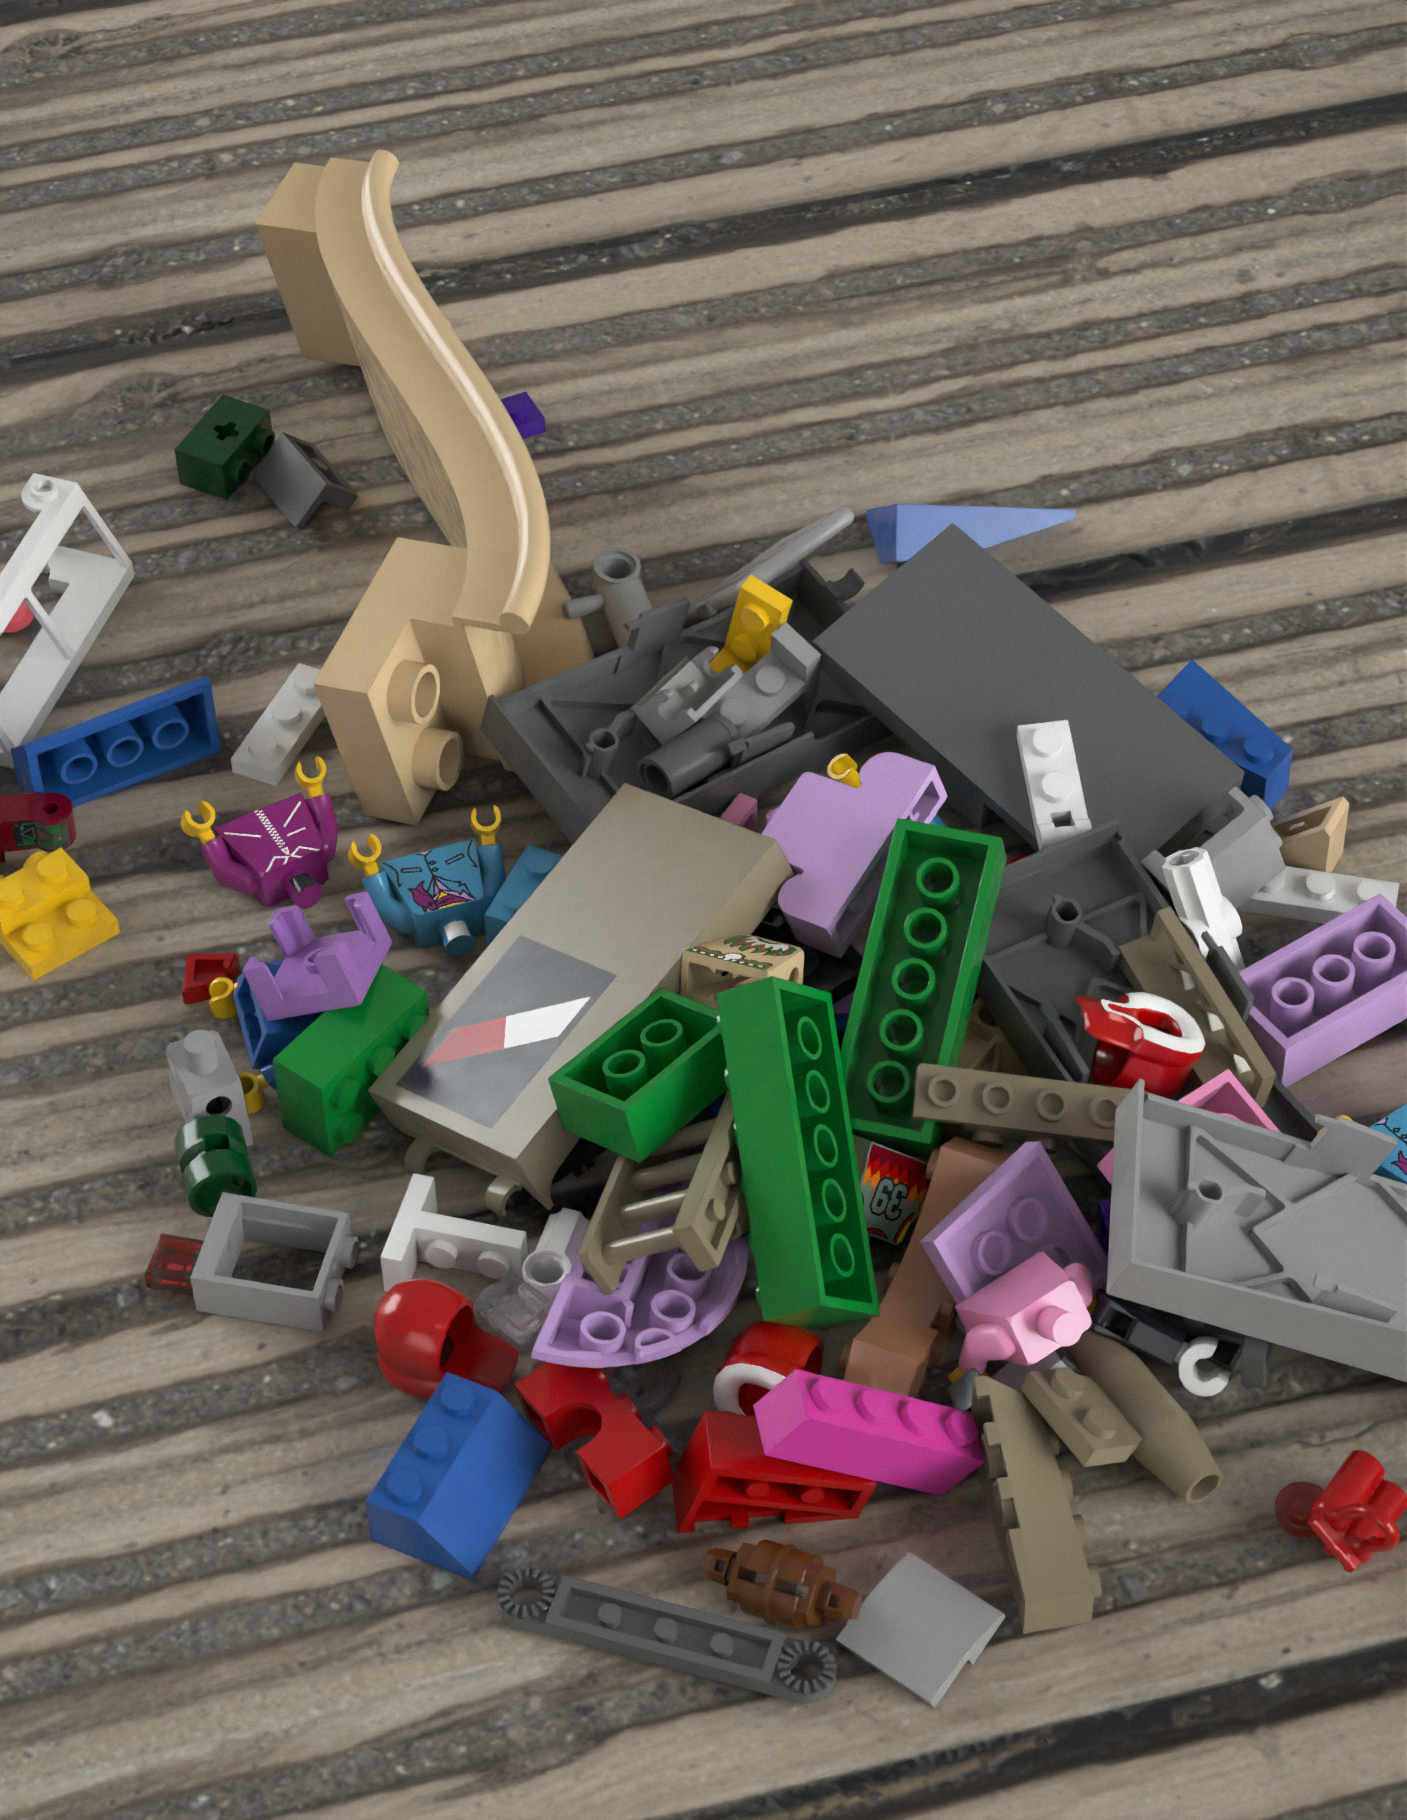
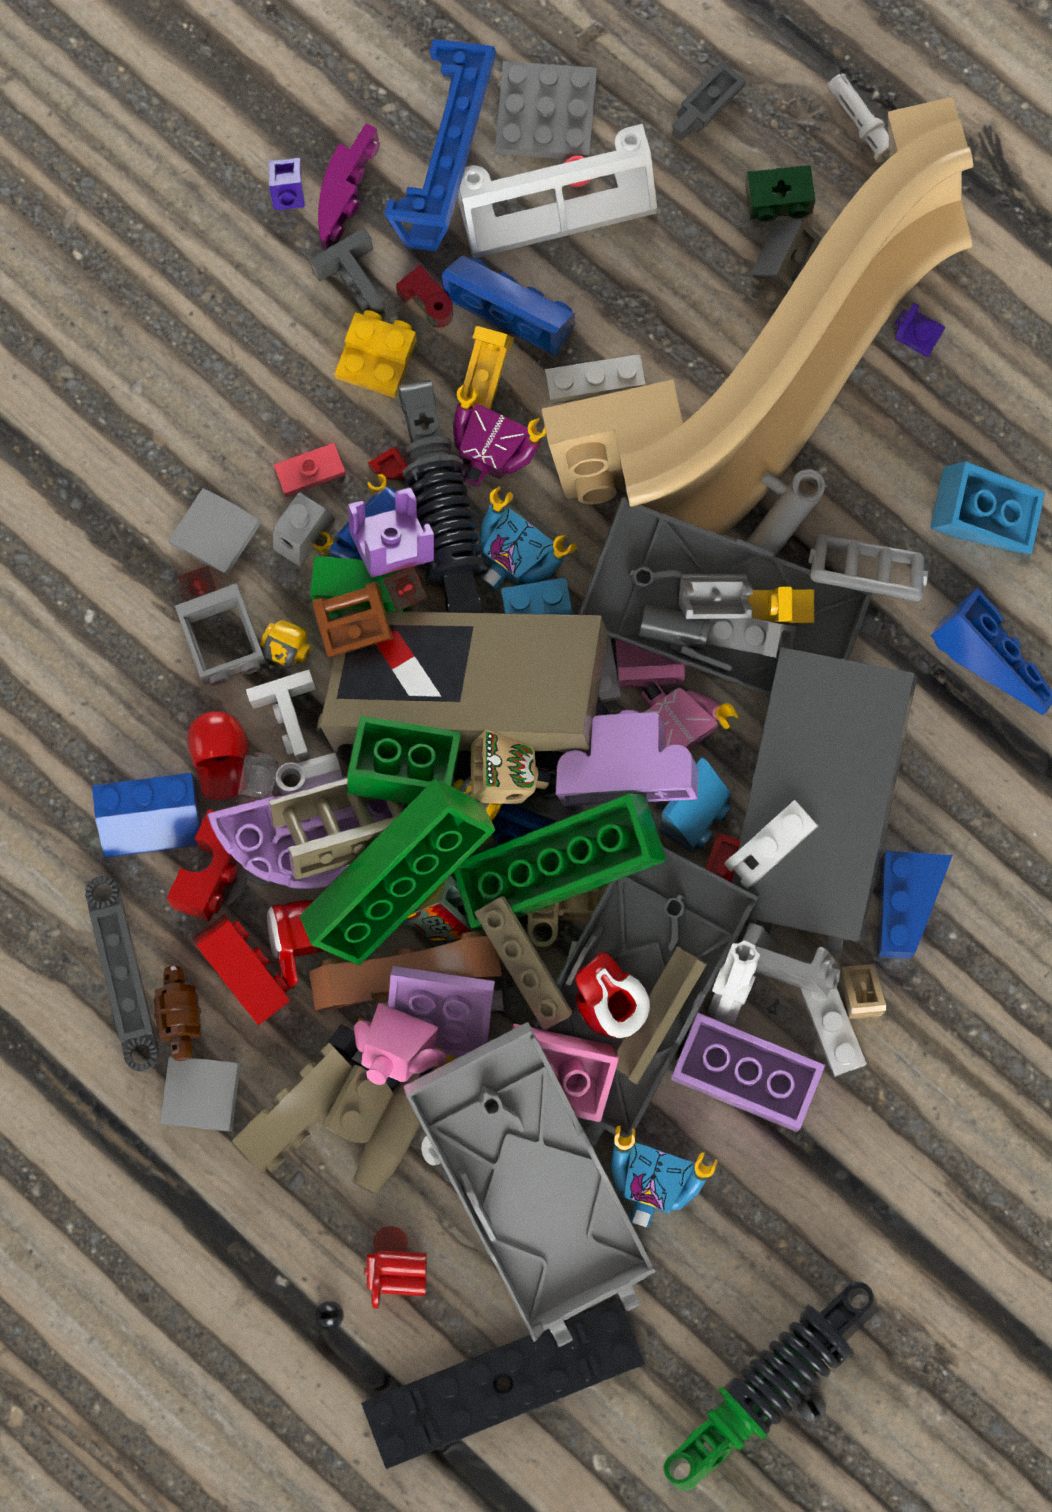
camera: 60 degrees right, 30 degrees up
dark green wheel [174,1115,257,1217] -> none
dark pink brick [753,1369,985,1496] -> none
none -> light grey slope [168,488,261,576]
none -> yellow head [260,620,312,668]
none -> coral plate [274,443,346,497]
none -> dark orange plate [313,581,393,658]
none -> black hinge [316,1301,344,1329]
none -> clear red tile [383,566,427,612]
none -> black piece [398,380,487,613]
none -> yellow bracket [459,326,514,410]
none -> dark grey hinge [671,61,746,141]
none -> white pin [827,74,889,163]
none -> dark azure slope [930,461,1045,554]

